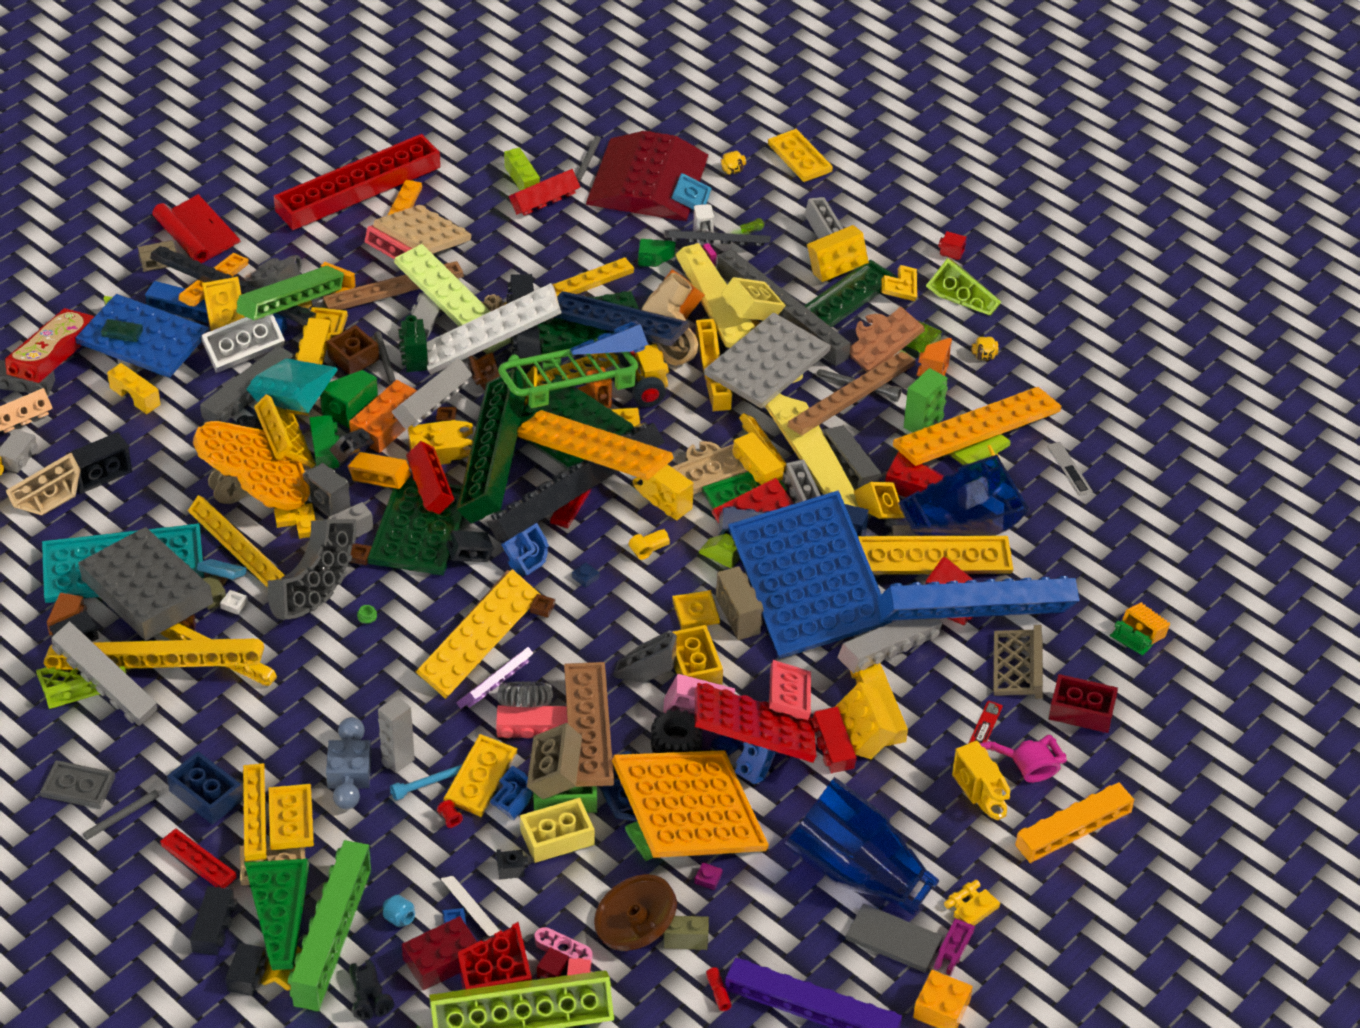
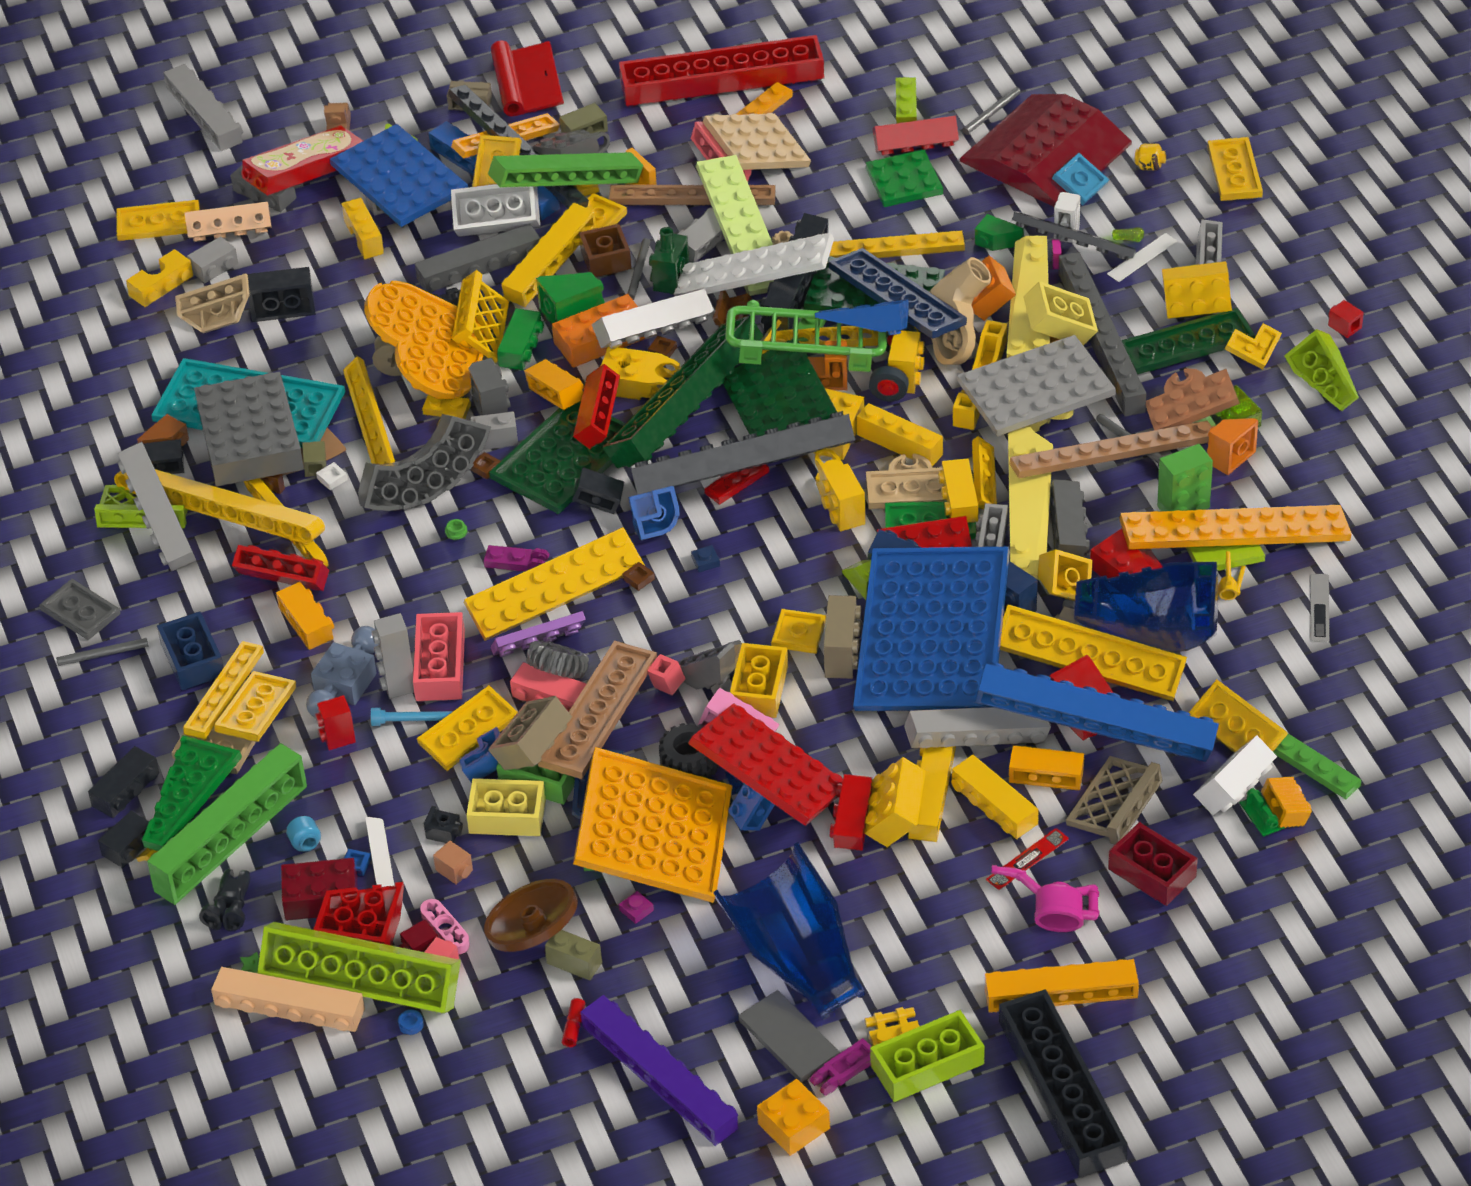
camera: 30 degrees right, 0 degrees up
clear green plate [101,319,143,342] -> none
red plate [160,828,237,888] -> none
dark azure tile [196,559,247,579] -> none
teal slope [246,358,338,413] -> none
black brick [329,428,374,464] -> none
red bush [437,800,463,828] -> none
light orange plate [517,410,674,481] -> none
yellow piece [628,529,670,560] -> none
coral plate [769,660,811,720] -> none
yellow brick [952,741,1010,820] -> none
yellow head [971,337,998,360] -> none
none -> red brick [232,545,329,591]
none -> light orange brick [276,582,334,650]
none -> red brick [315,695,356,750]
none -> medium nougat brick [324,103,351,131]
none -> coral brick [413,612,465,701]
none -> nougat brick [433,841,473,884]
none -> magenta hinge [484,545,550,572]
none -> olive brick [559,103,608,134]
none -> coral brick [648,654,686,695]
none -> yellow brick [856,403,943,467]
none -> green plate [866,150,943,207]
none -> lime brick [870,1010,984,1102]
none -> yellow brick [951,755,1038,839]
none -> black brick [999,989,1128,1178]
none -> light orange brick [1009,746,1084,790]
none -> white sticker [1107,233,1177,282]
none -> yellow tile [1188,679,1288,753]
none -> white brick [1193,736,1277,815]
none -> bright green plate [1273,734,1361,799]

